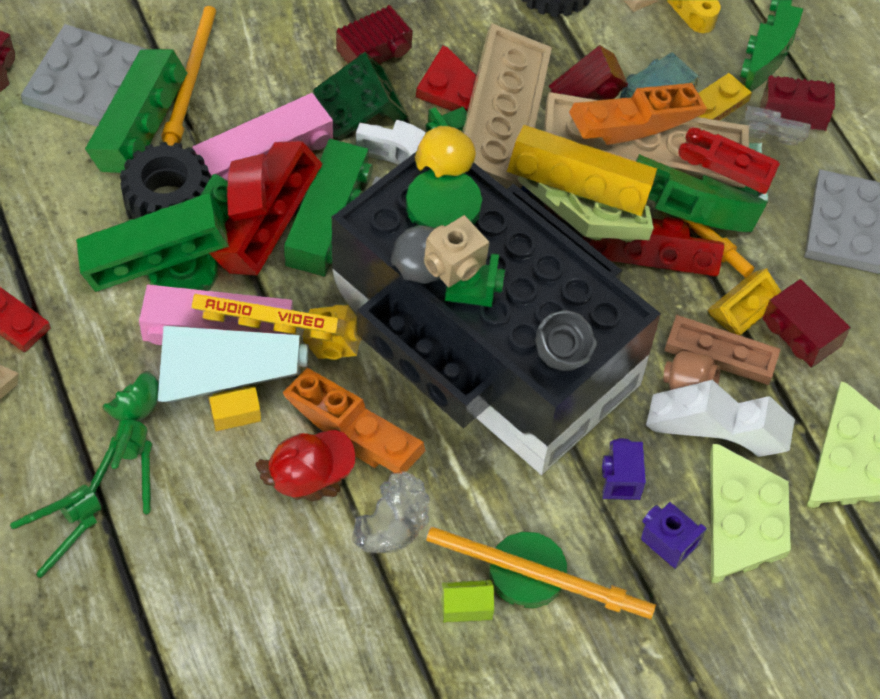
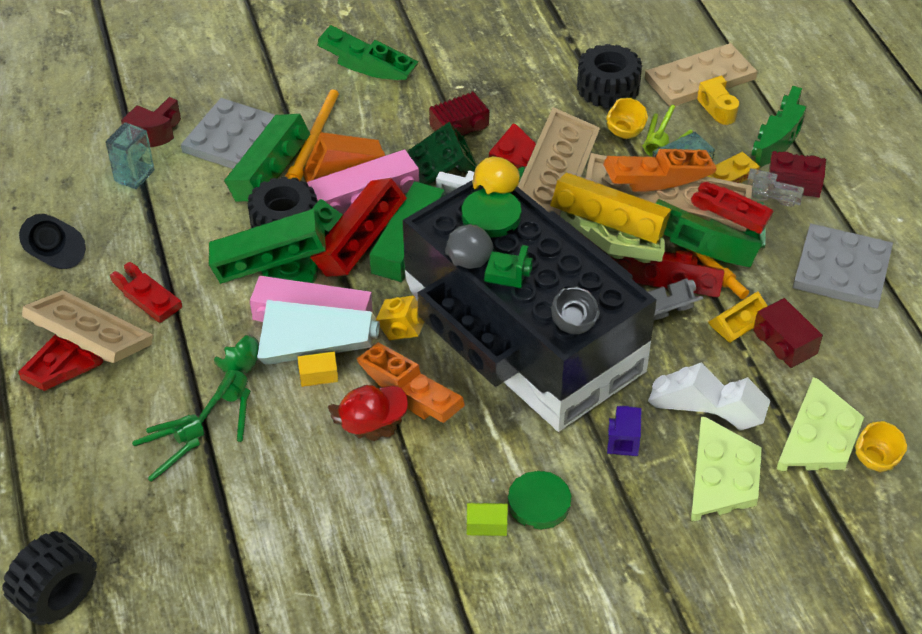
camera: 10 degrees right, 10 degrees down
yellow plate [191,293,347,341] -> none
red slope [227,153,270,221] -> none
clear hair [352,471,430,554] -> none
tan brick [424,215,489,287] -> none
light orange bar [426,526,656,620] -> none
dark red brick [548,45,628,101] -> none
dark purple brick [641,502,707,569] -> none
nougat head [663,351,720,390] -> none
nougat plate [664,315,781,385] -> none
none -> orange slope [303,132,385,182]
none -> yellow hair [606,98,648,139]
none -> lime plant [642,105,693,157]
none -> light grey hinge [647,279,703,320]

